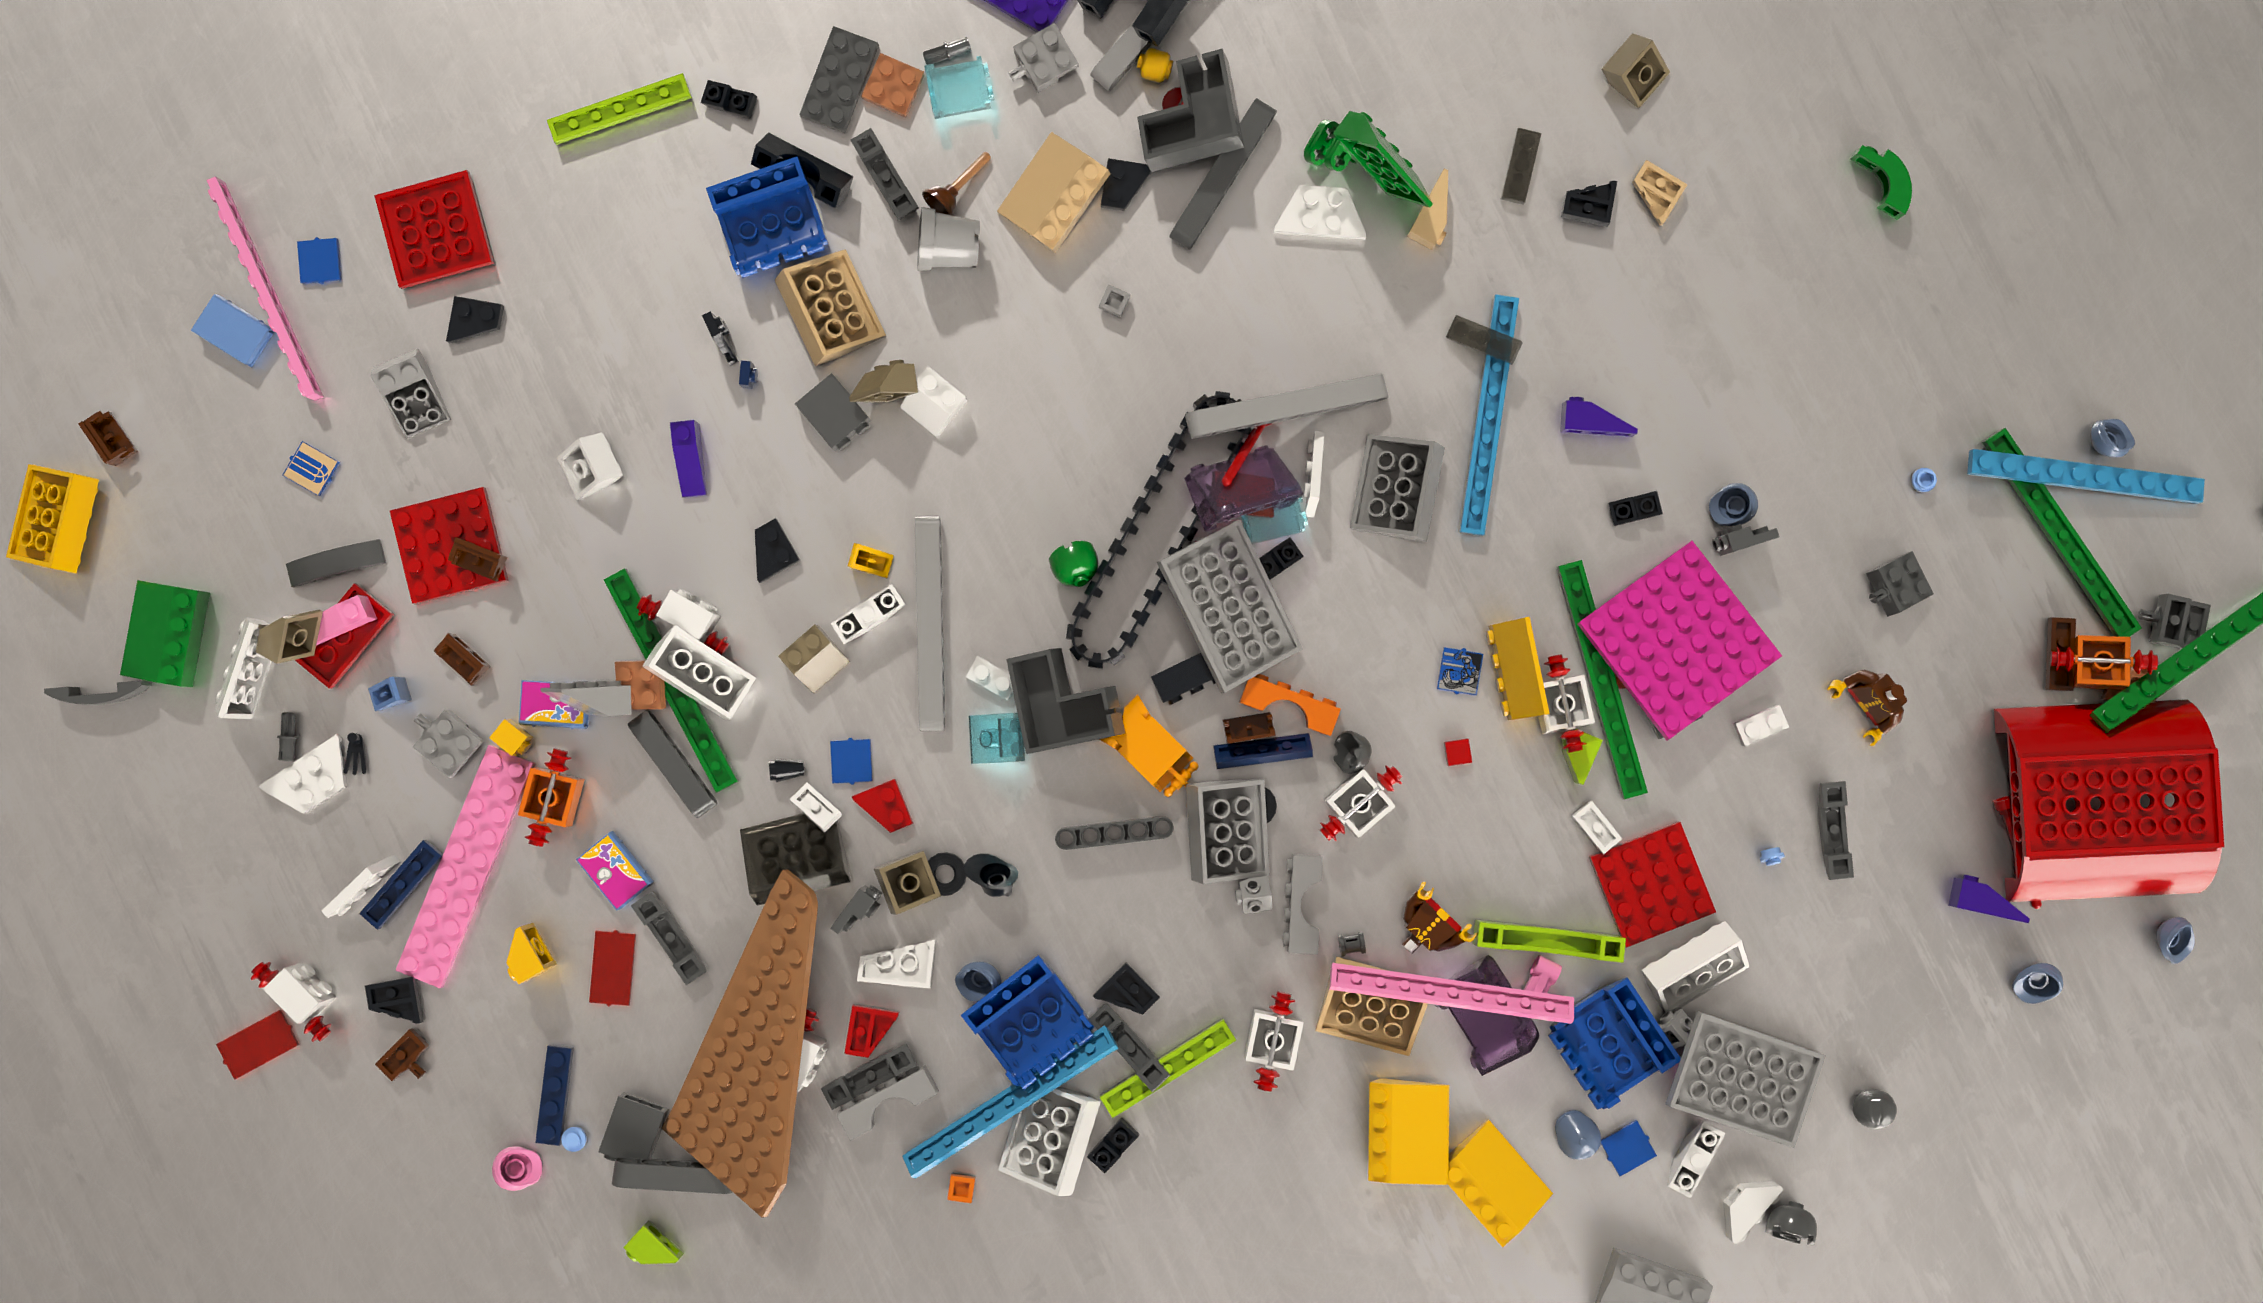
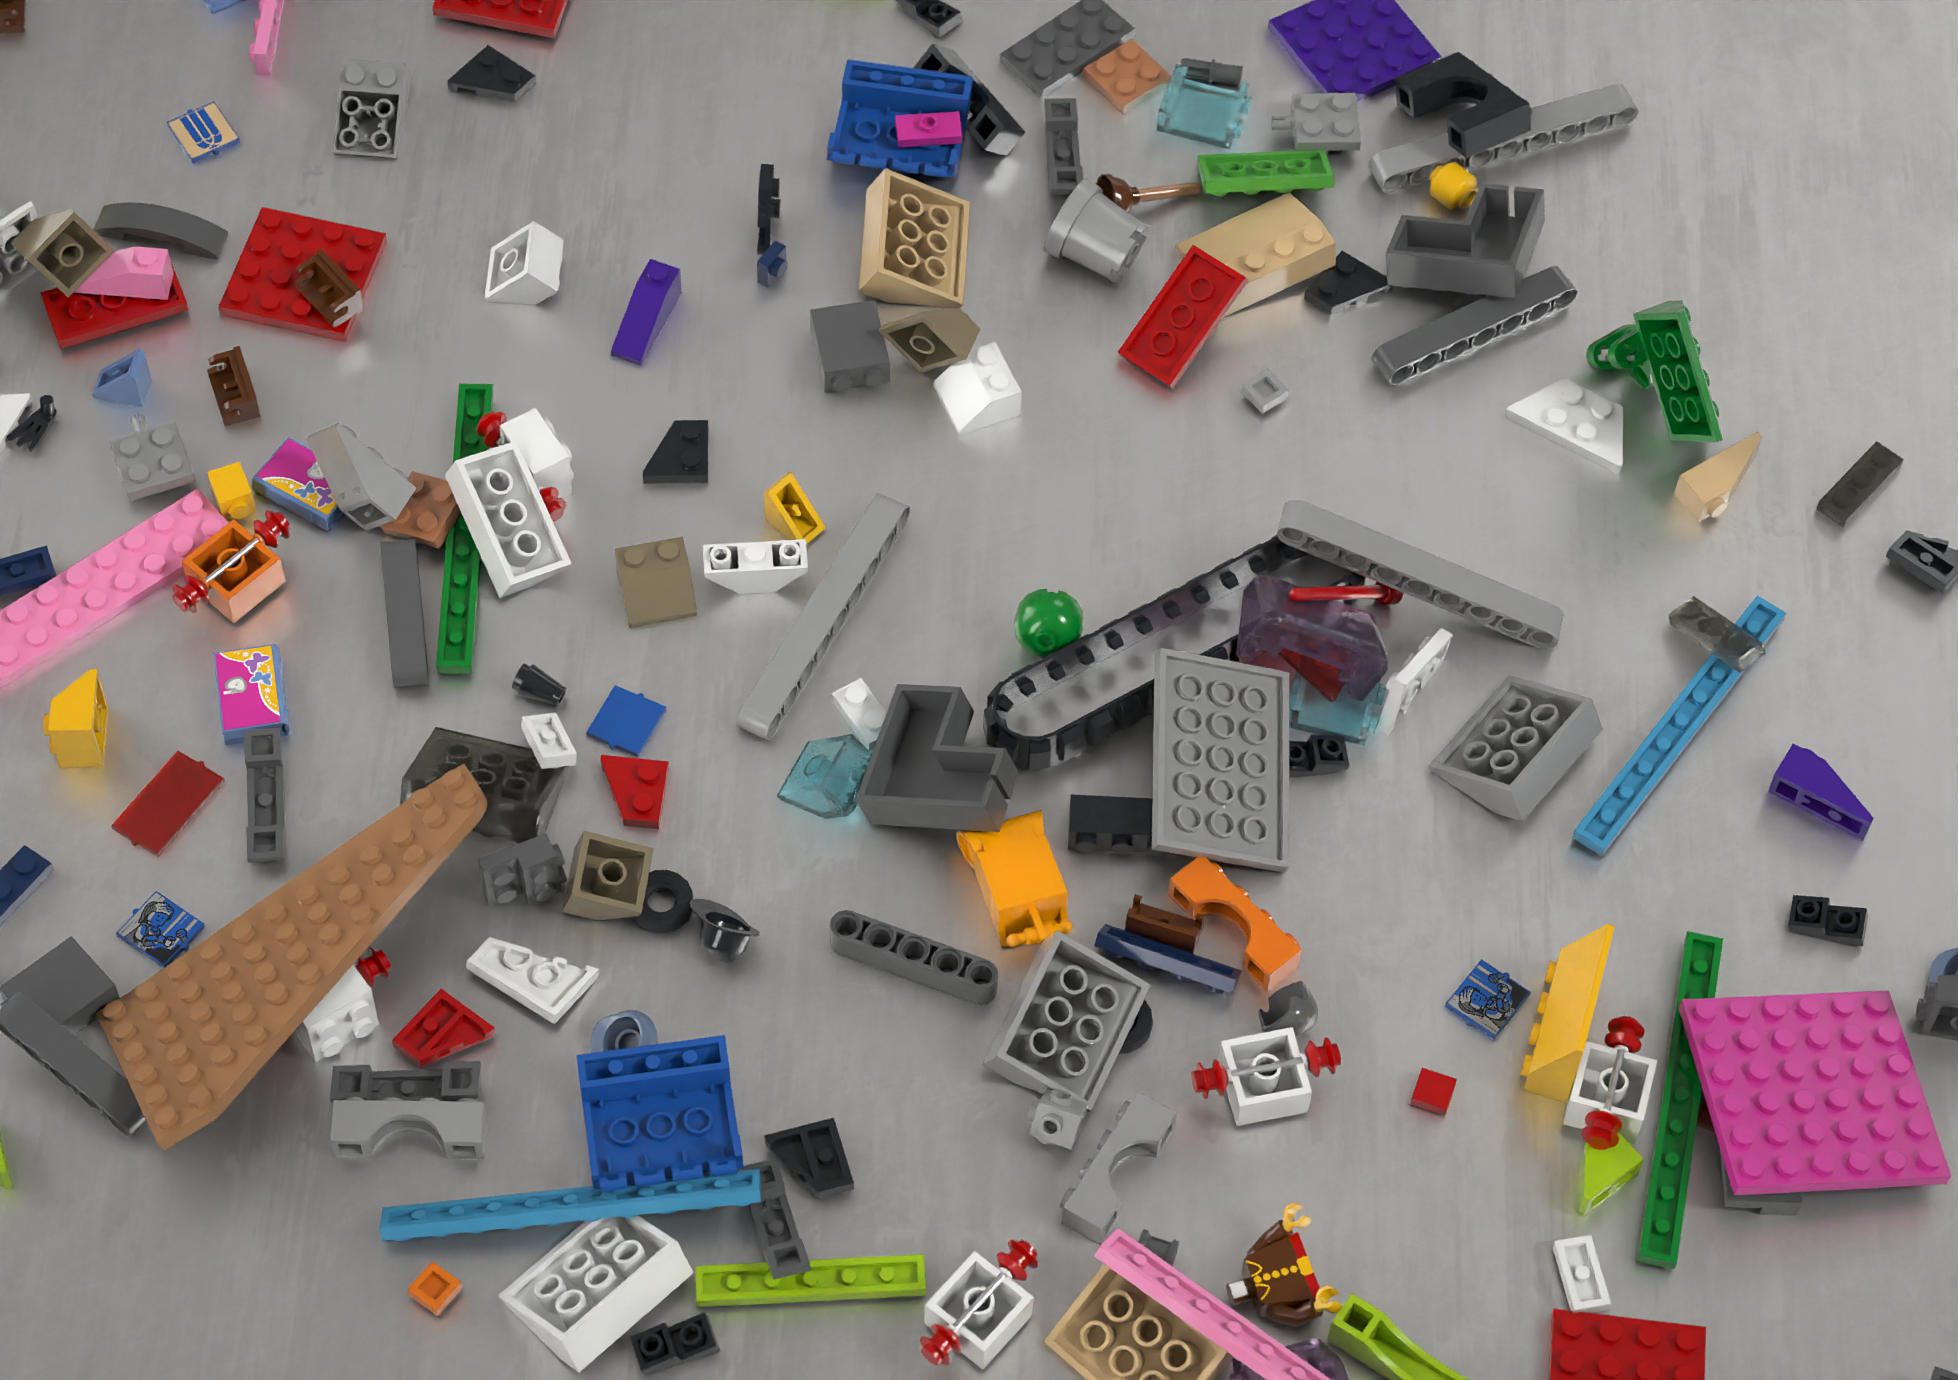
camera: 25 degrees right, 30 degrees down
white plate [1733,705,1789,746] -> none
none -> piece [116,891,205,968]
none -> dark pink plate [895,111,962,148]
none -> red plate [1118,245,1248,389]
none -> bright green plate [1197,149,1334,196]

